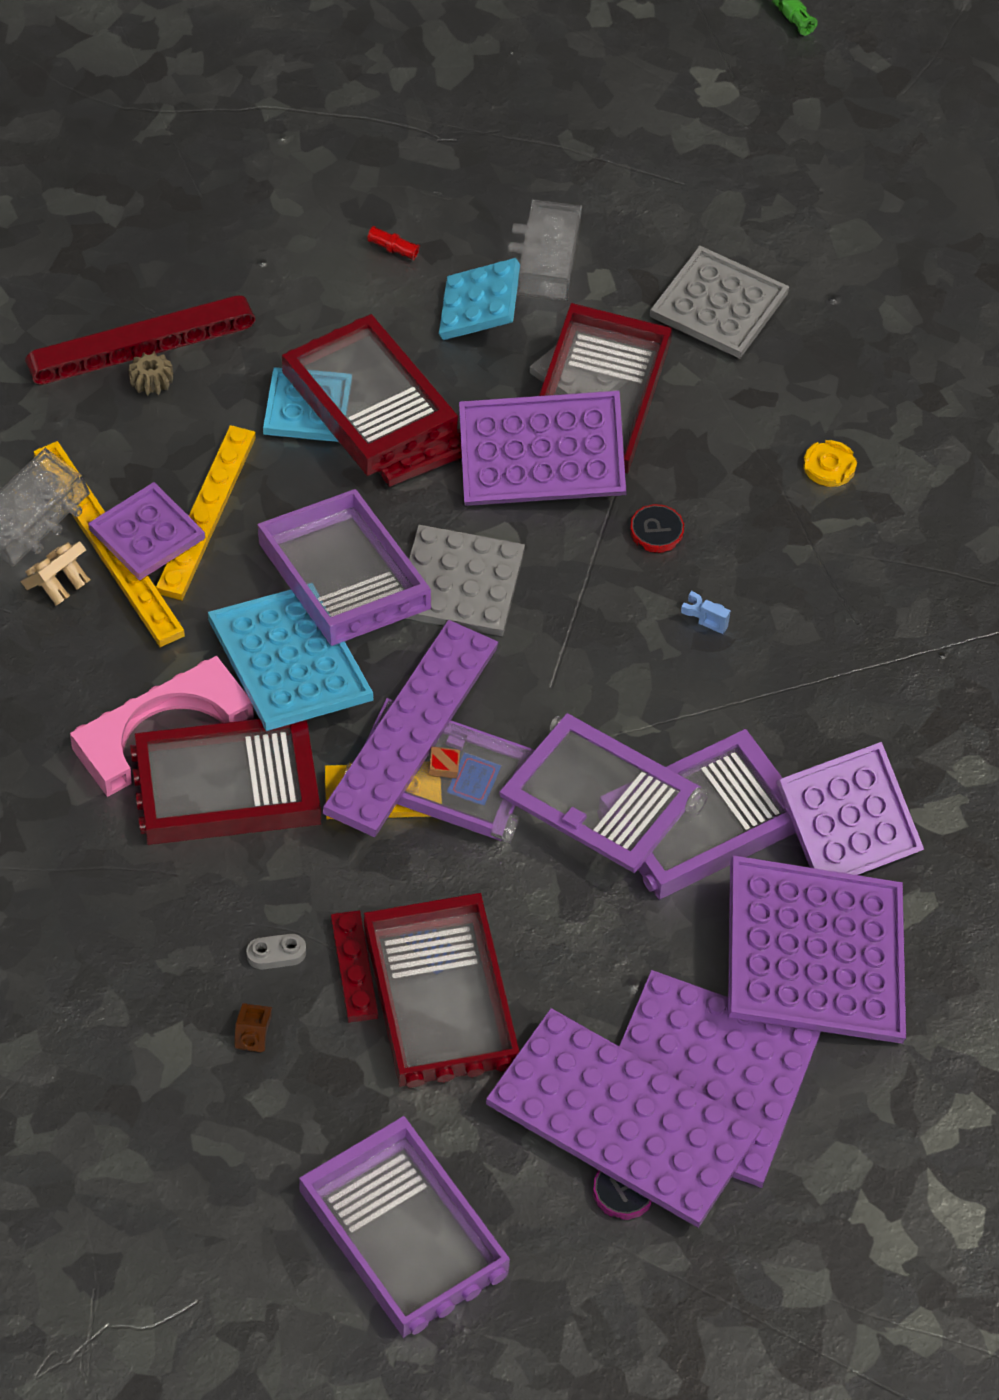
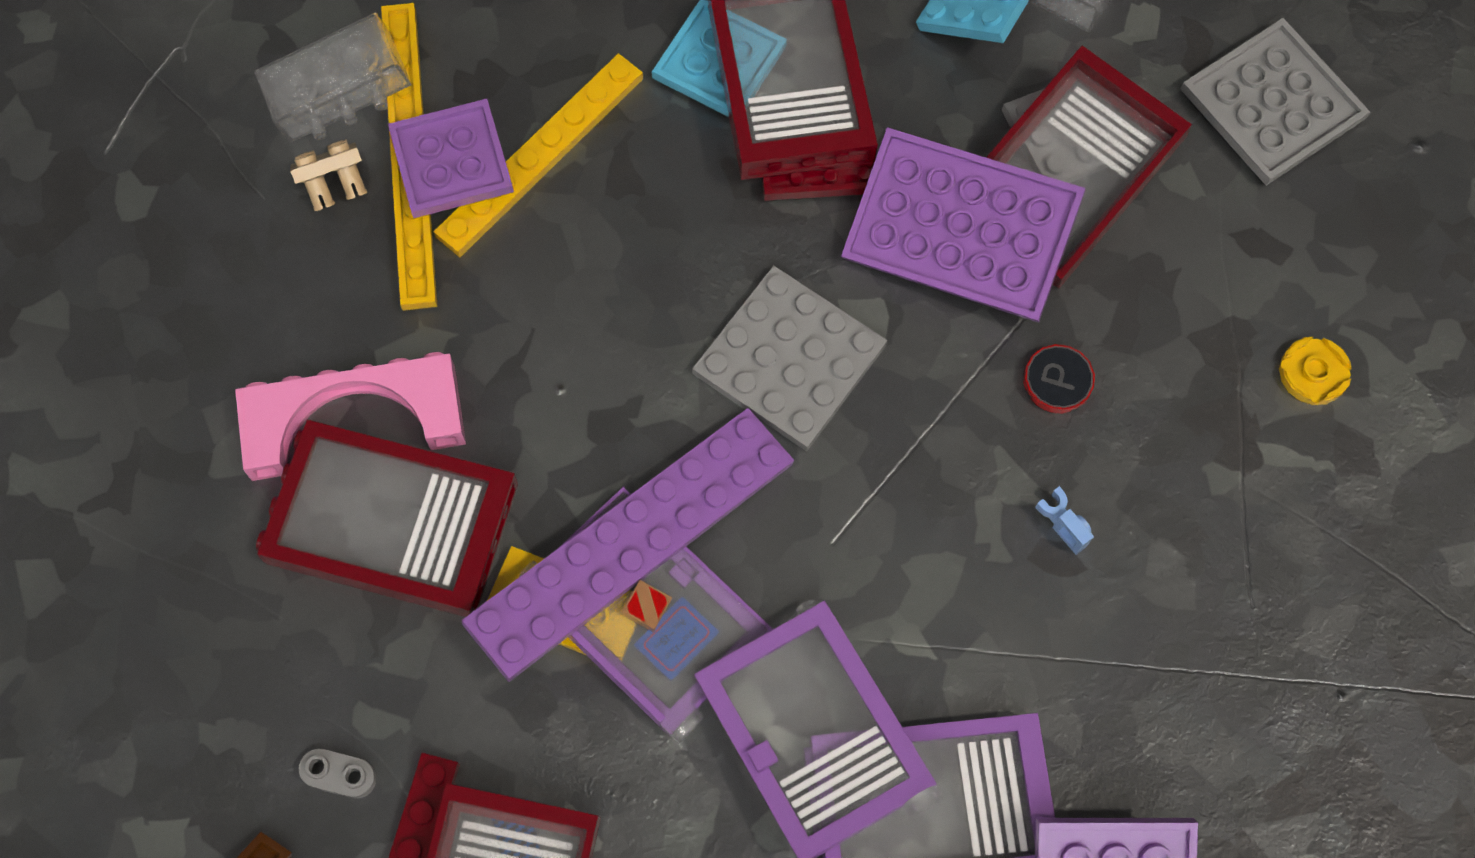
camera: 25 degrees right, 15 degrees up
medium azure plate [208,584,373,731] -> none
window [257,489,431,646] -> none

